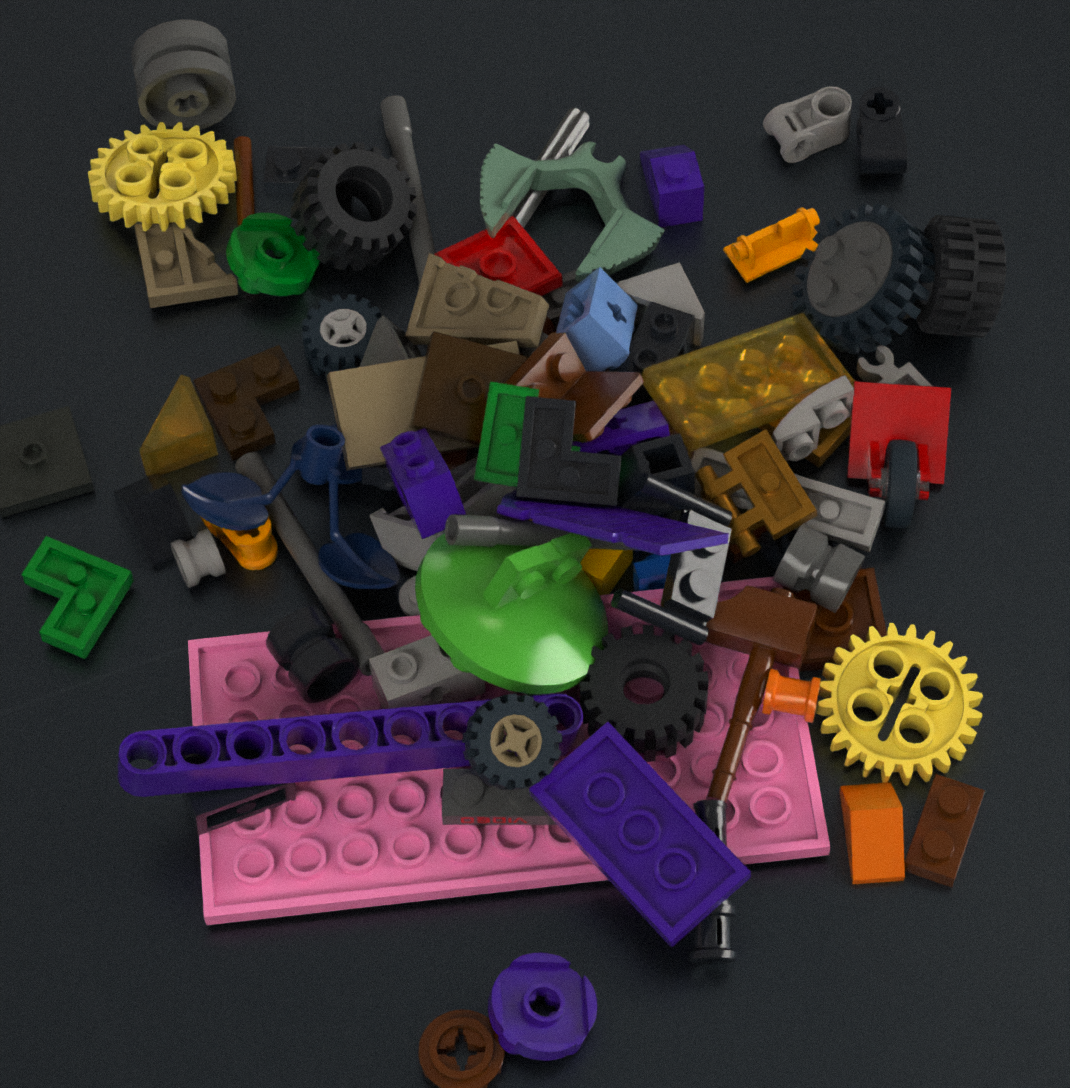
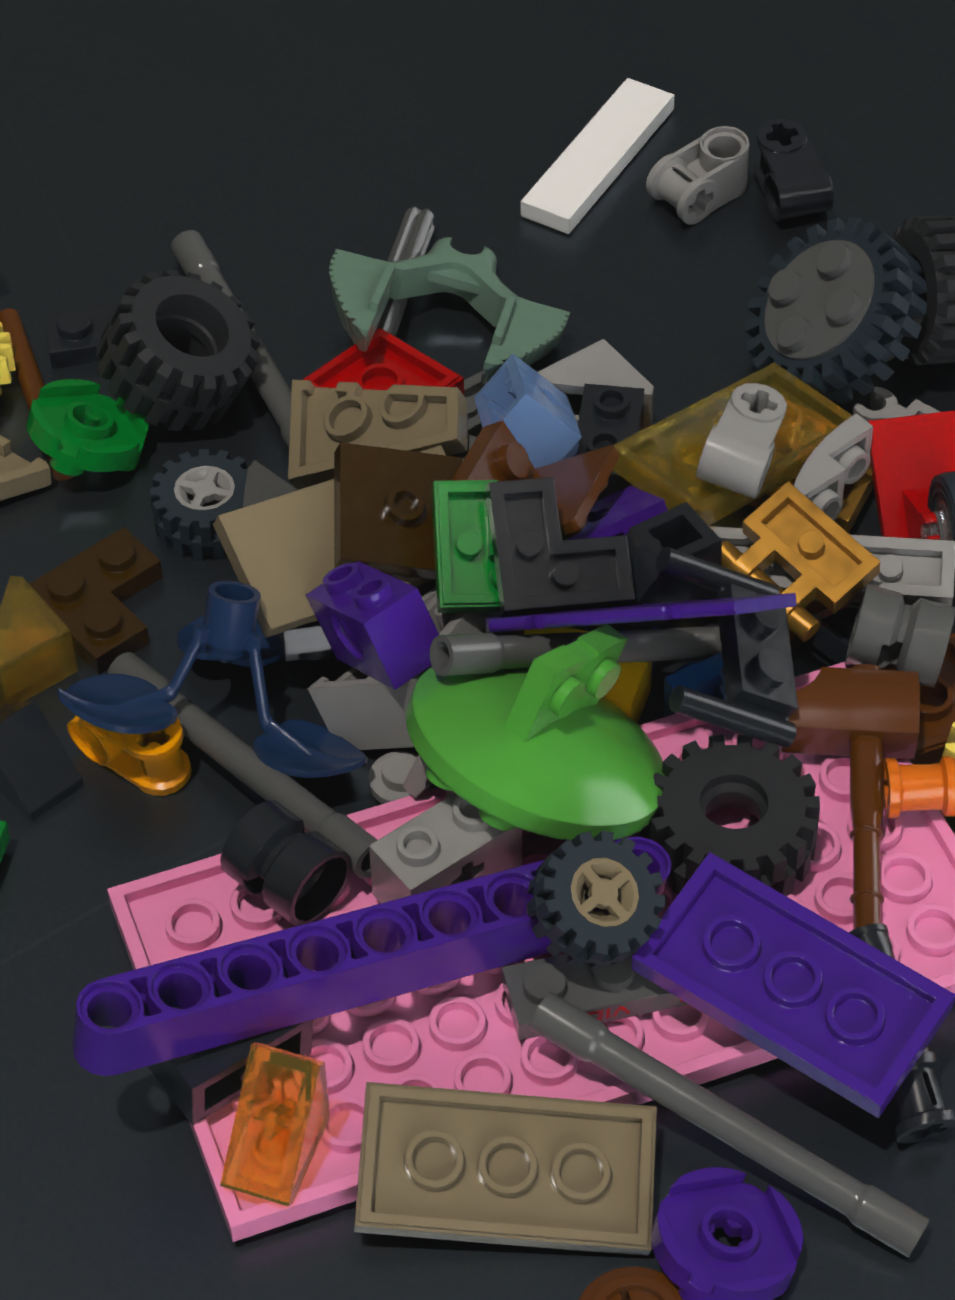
camera: 15 degrees left, 10 degrees down
light grey wheel [170,528,226,588] -> none
dark purple slope [640,144,705,227] -> none
light orange hinge [723,207,820,283] -> none
none -> clear yellow slope [220,1042,330,1206]
none -> dark tan tile [354,1082,657,1257]
none -> white tile [521,78,675,234]
none -> dark grey piece [528,991,930,1258]
none -> light grey piece [696,383,787,499]

